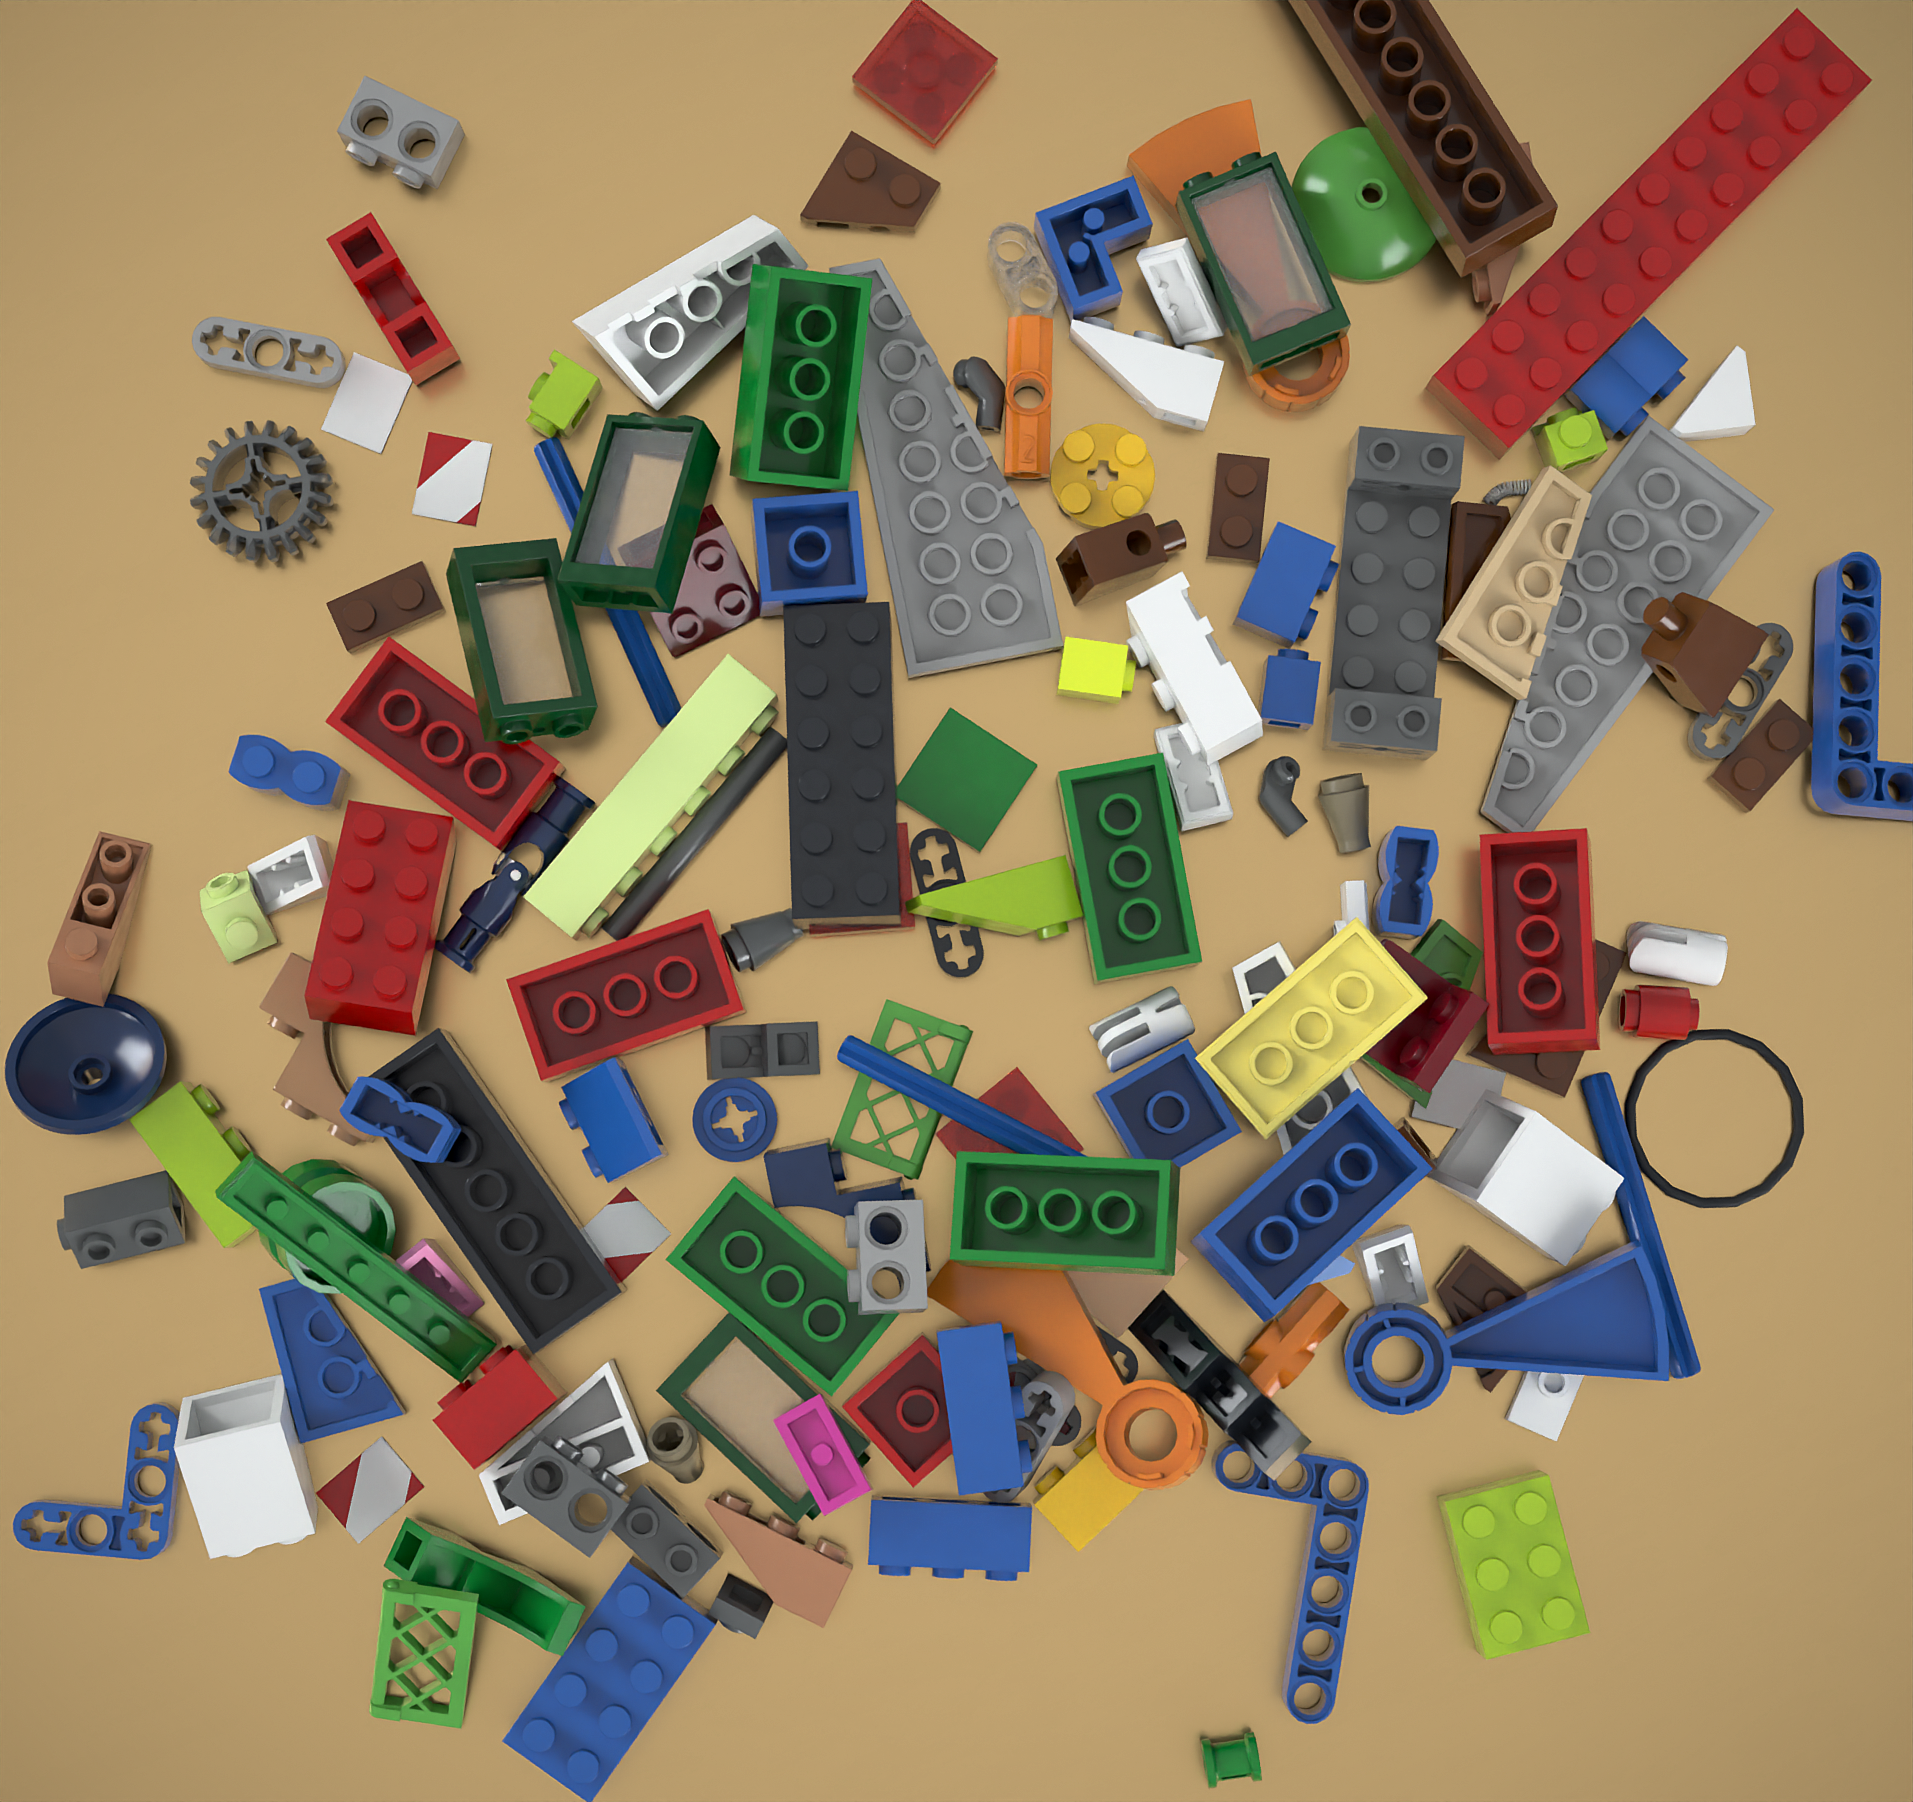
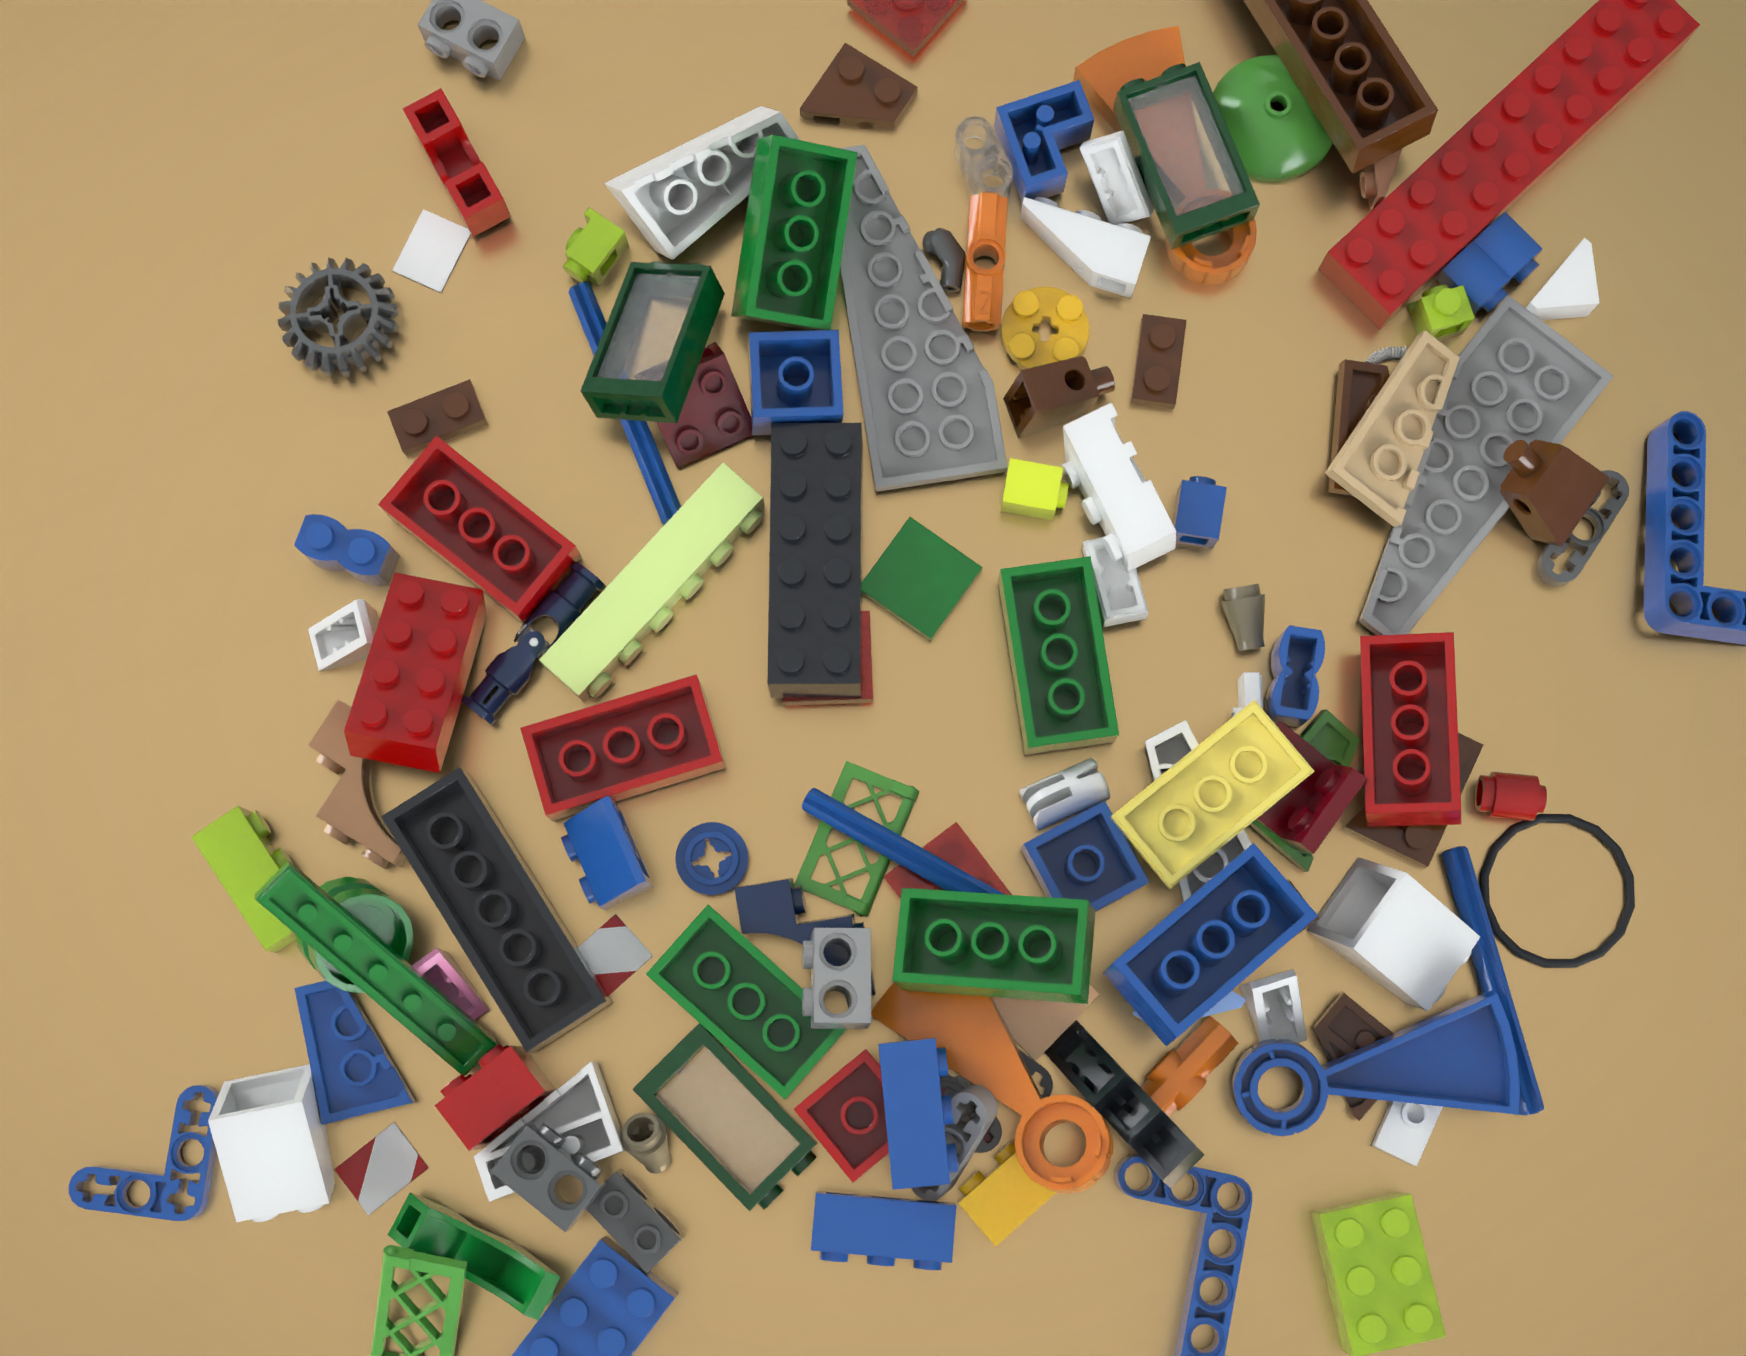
camera: 10 degrees right, 5 degrees down
dark blue dish [5,994,167,1135] -> none
nougat slope [47,831,151,1007] -> none
dark grey brick [57,1170,185,1269] -> none
light grey beam [192,317,346,388] -> none
yellowish green bracket [199,870,277,964] -> none
blue brick [339,1076,462,1163] -> none
white sticker [412,432,492,526] -> none
dark green window [446,538,598,744] -> none
dark grey piece [601,727,787,941] -> none
nougat slope [704,1491,853,1628] -> none
dark grey slope [705,1021,820,1080] -> none
dark grey plate [708,1574,774,1639] -> none
dark grey cone [721,908,804,972] -> none
dark pink plate [773,1394,873,1516] -> none
lime slope [905,855,1083,941] -> none
black beam [910,828,984,979] -> none
blue brick [1232,521,1339,649] -> none
dark grey arm [1259,756,1308,837] -> none
dark grey plate [1322,426,1465,760] -> none
white sticker [1412,1059,1506,1129] -> none
white arm [1627,921,1728,986] -> none
reddish brown plate [1707,699,1813,813] -> none

